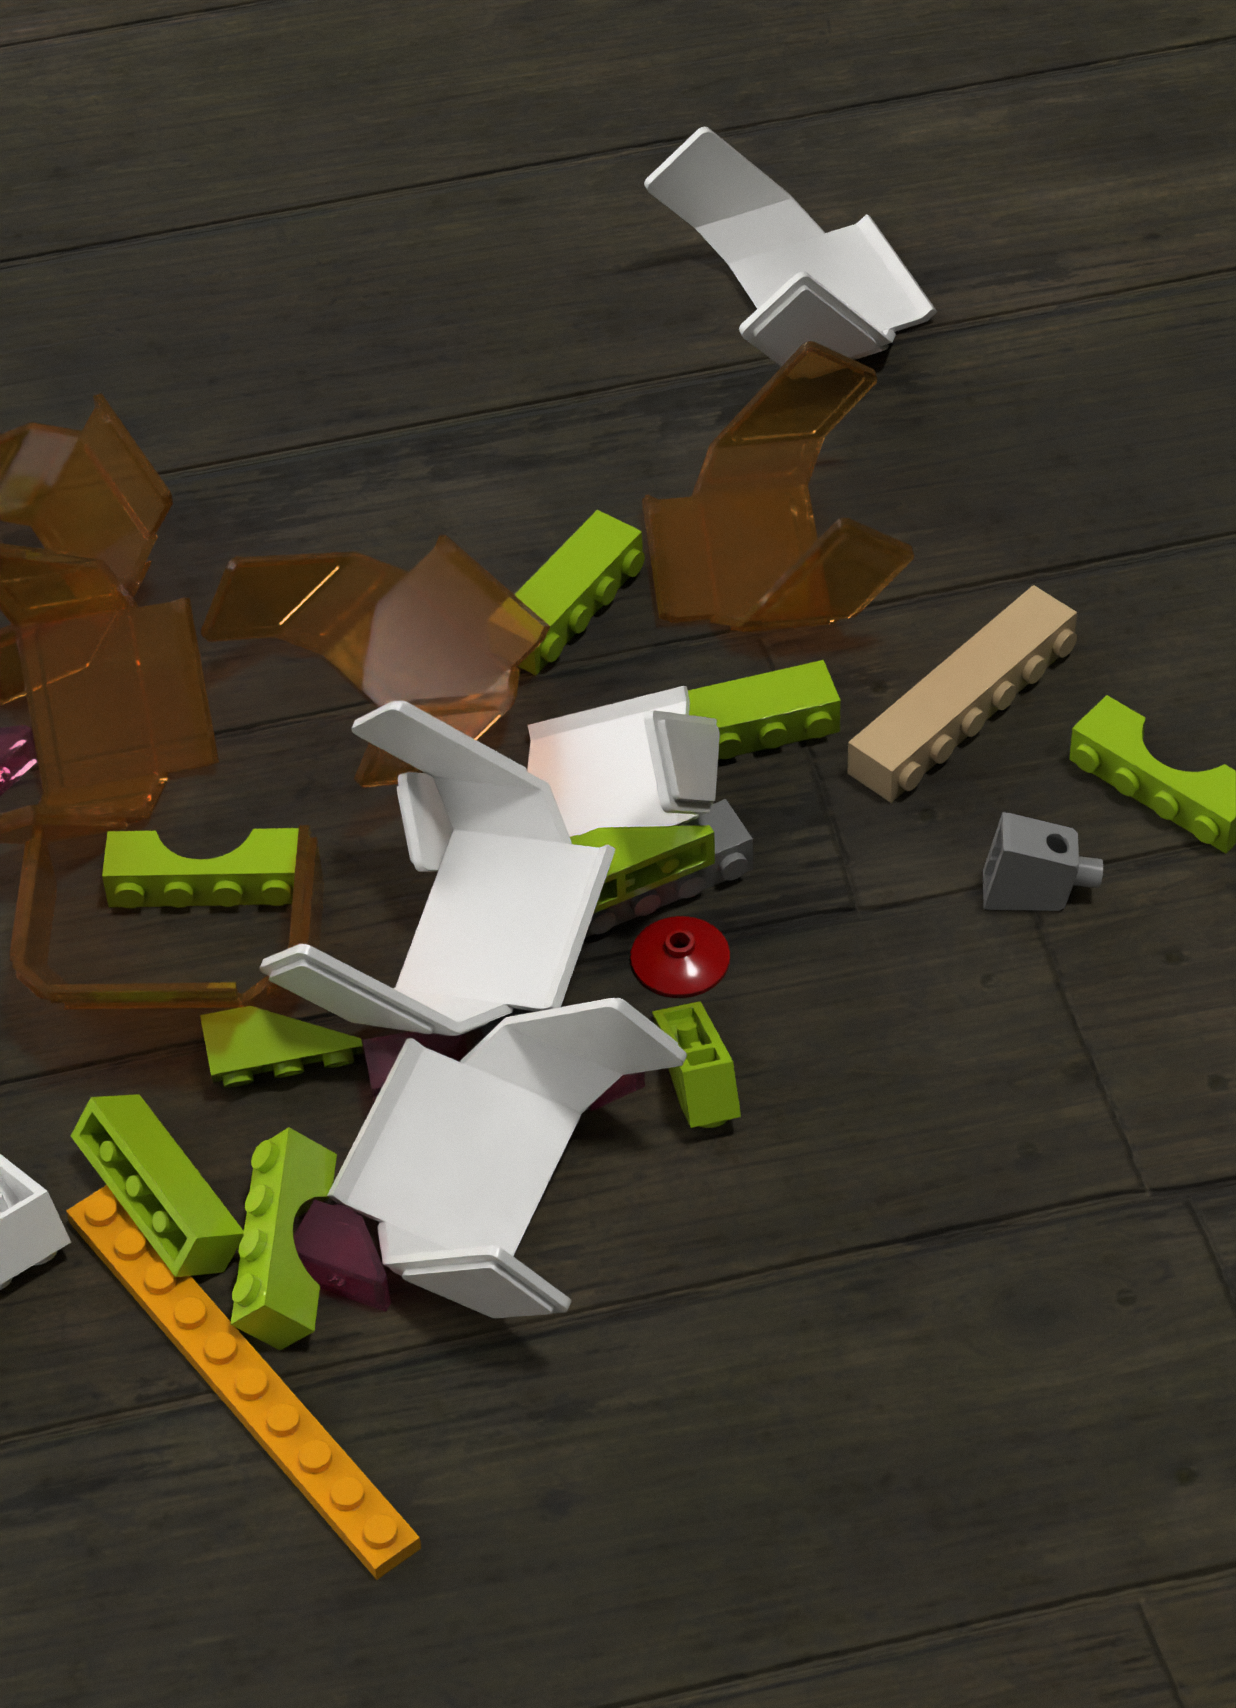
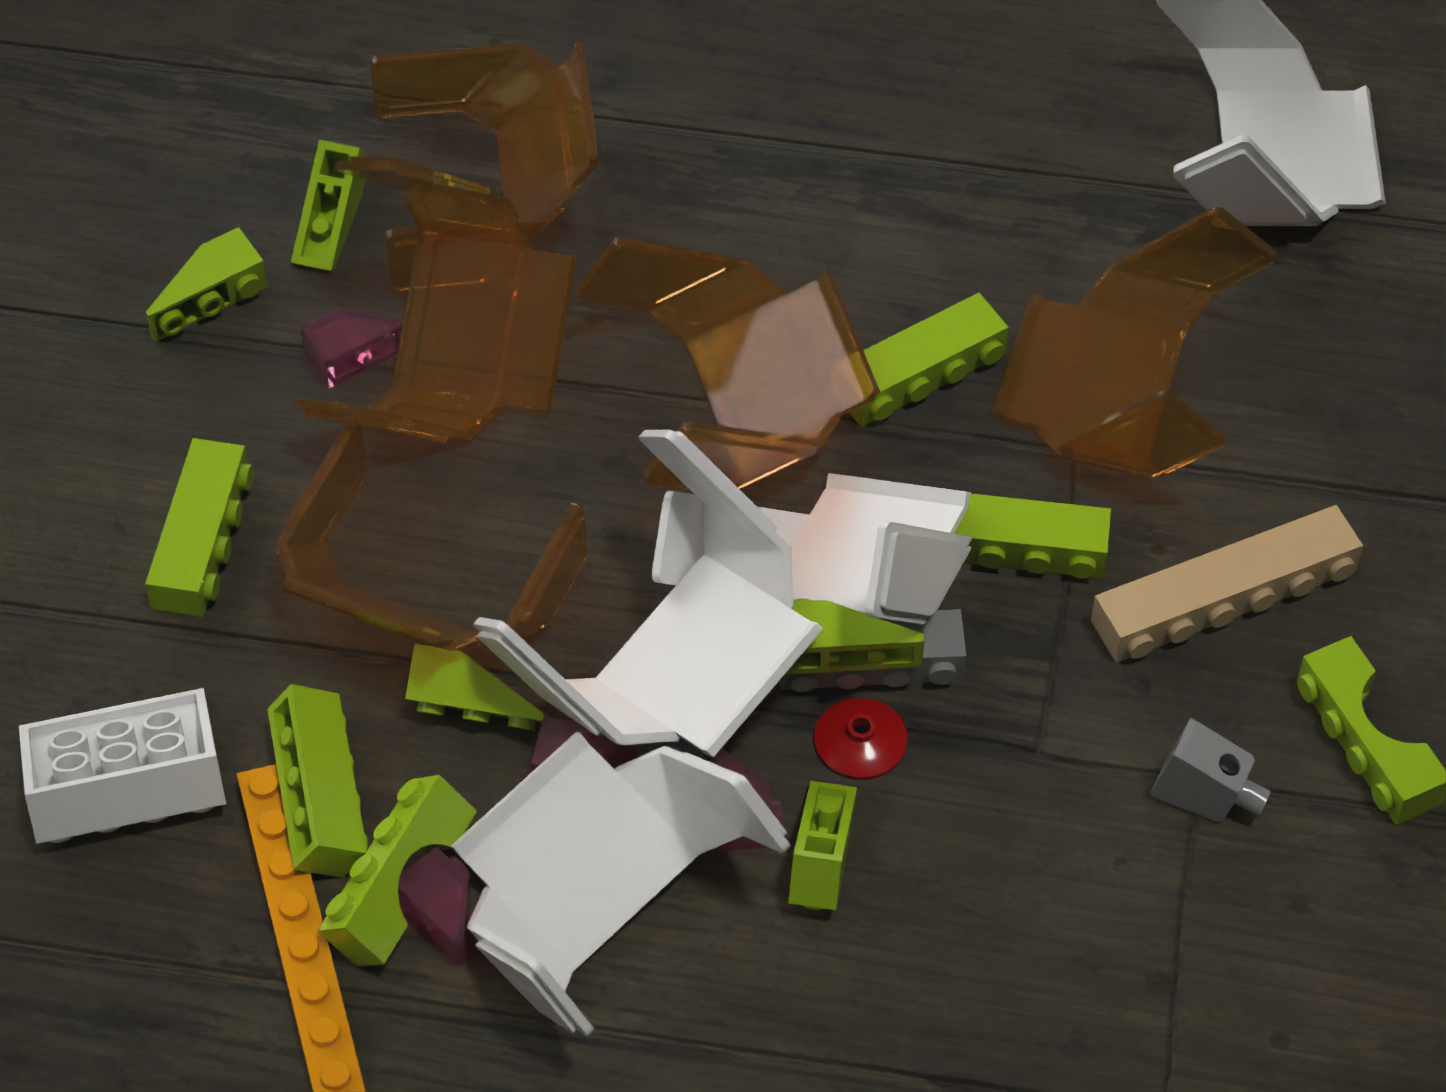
camera: 20 degrees right, 5 degrees up
lime arch [102,828,306,908] -> none

